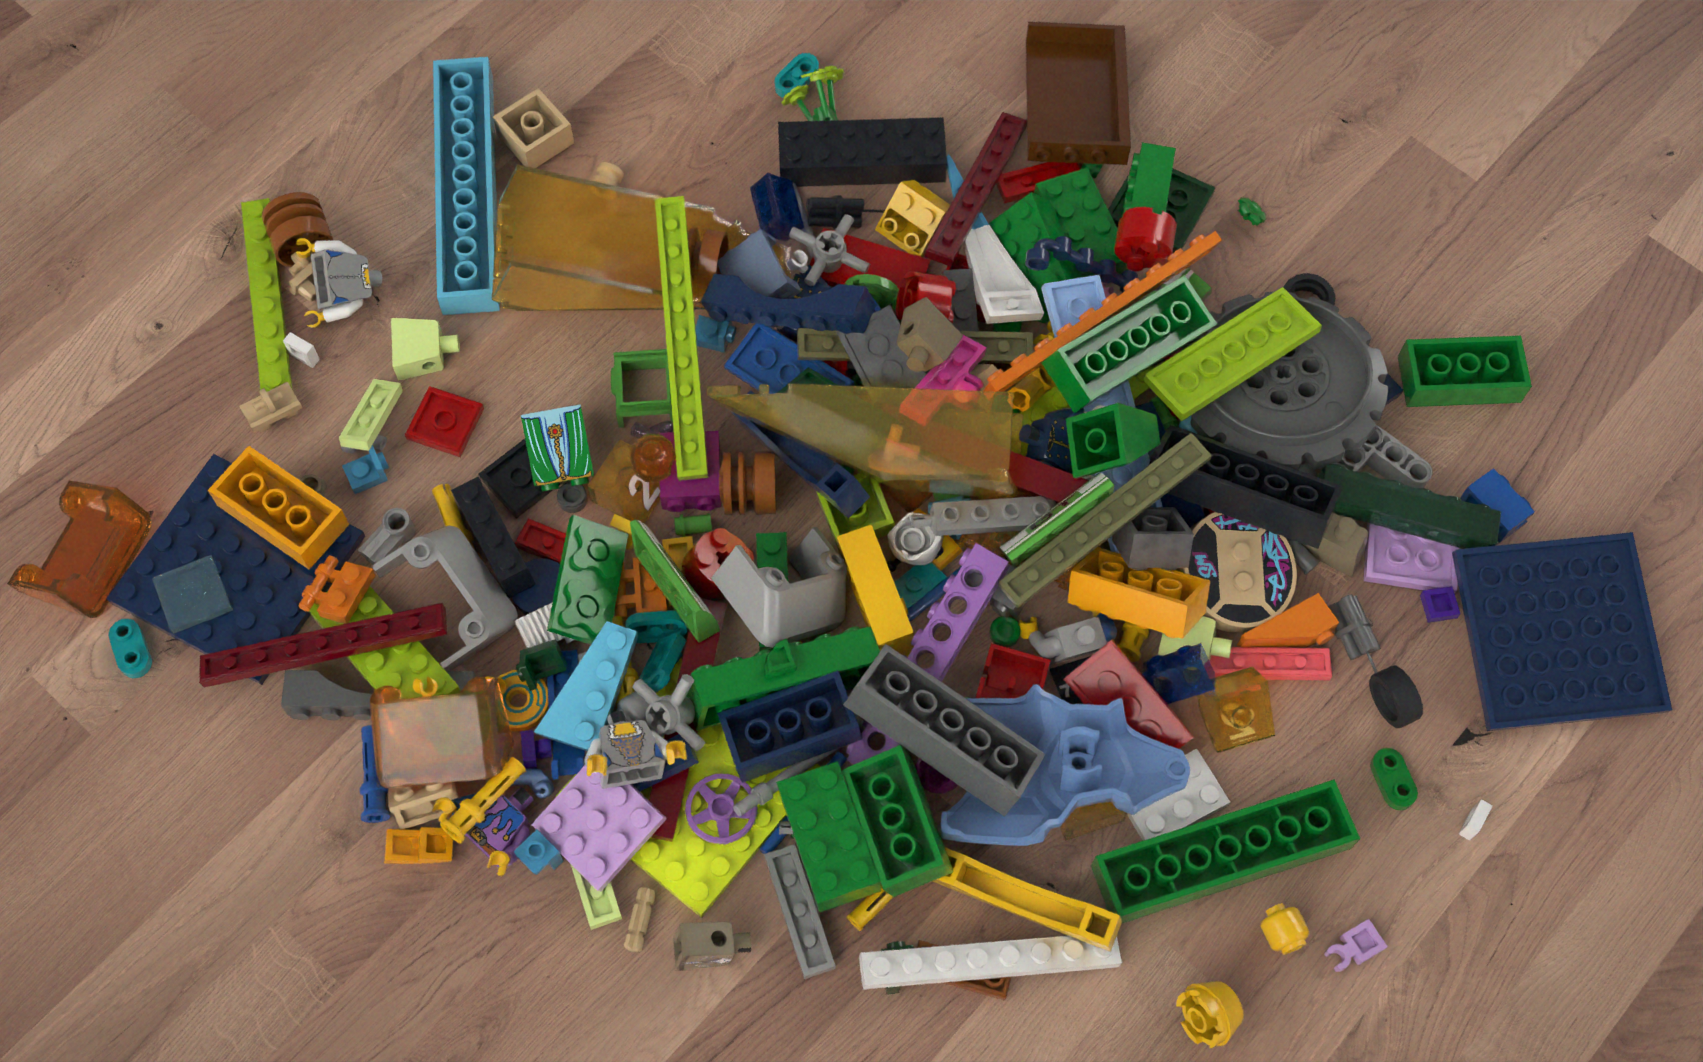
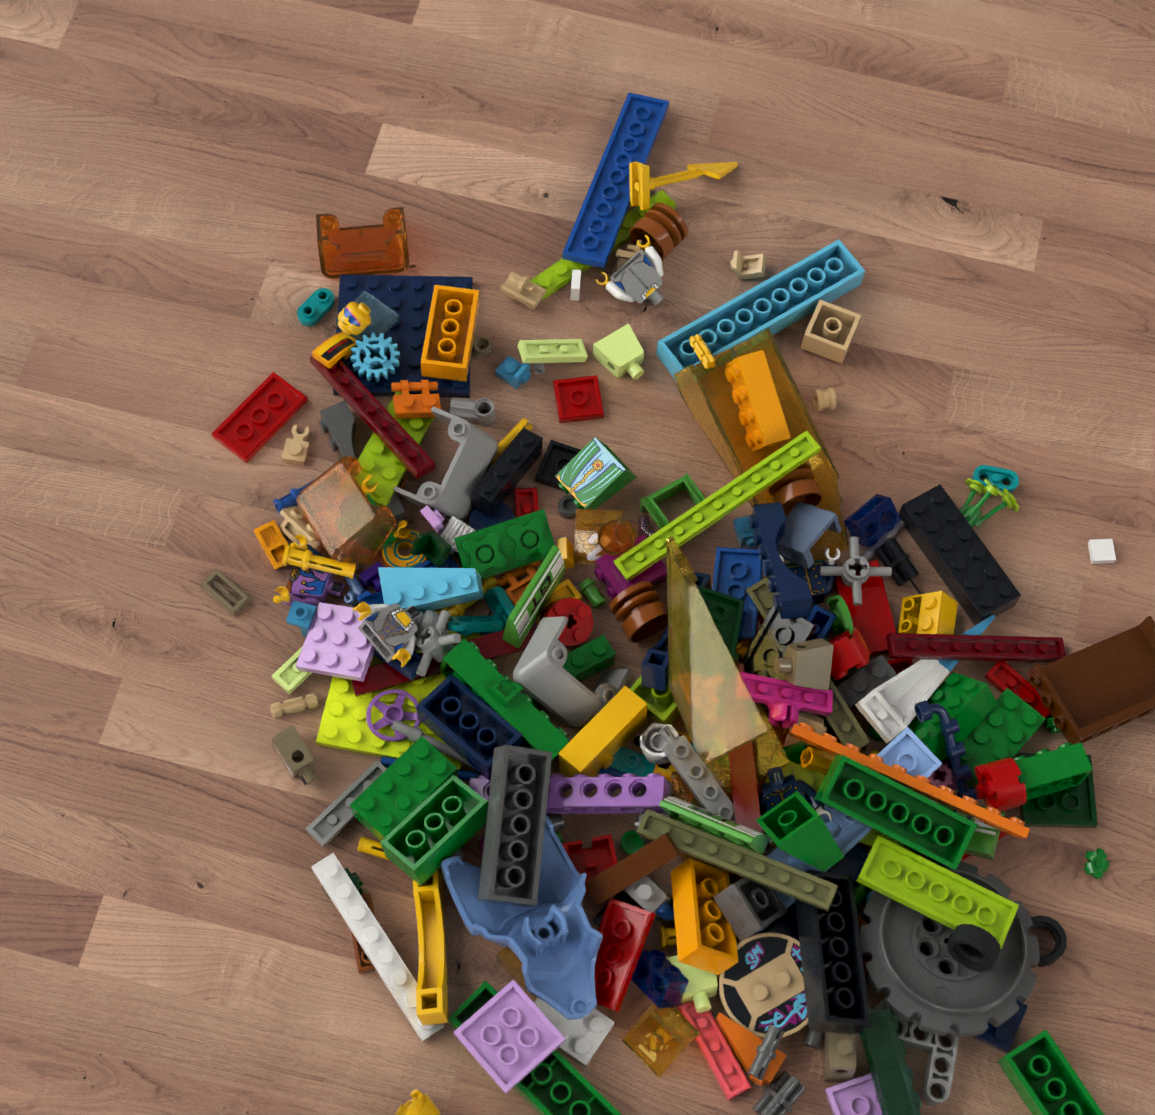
camera: 60 degrees right, 0 degrees up
none -> dark tan tile [200,569,251,617]
none -> red tile [211,372,308,463]
none -> tan plate [281,425,310,466]
none -> slope [312,331,357,369]
none -> yellow head [338,302,371,335]
none -> medium azure gear [350,332,400,382]
none -> lavender plate [420,505,445,536]
none -> lavender plate [453,980,566,1094]
none -> blue plate [562,92,669,269]
none -> reddish brown tile [584,832,681,906]
none -> yellow piece [629,161,738,210]
none -> yellow axle [689,334,716,369]
none -> light orange brick [725,350,791,452]
none -> tan bracket [730,250,766,280]
none -> dark grey pin [747,1025,785,1081]
none -> black tyre [947,924,1001,972]
none -> white tile [1088,539,1116,564]

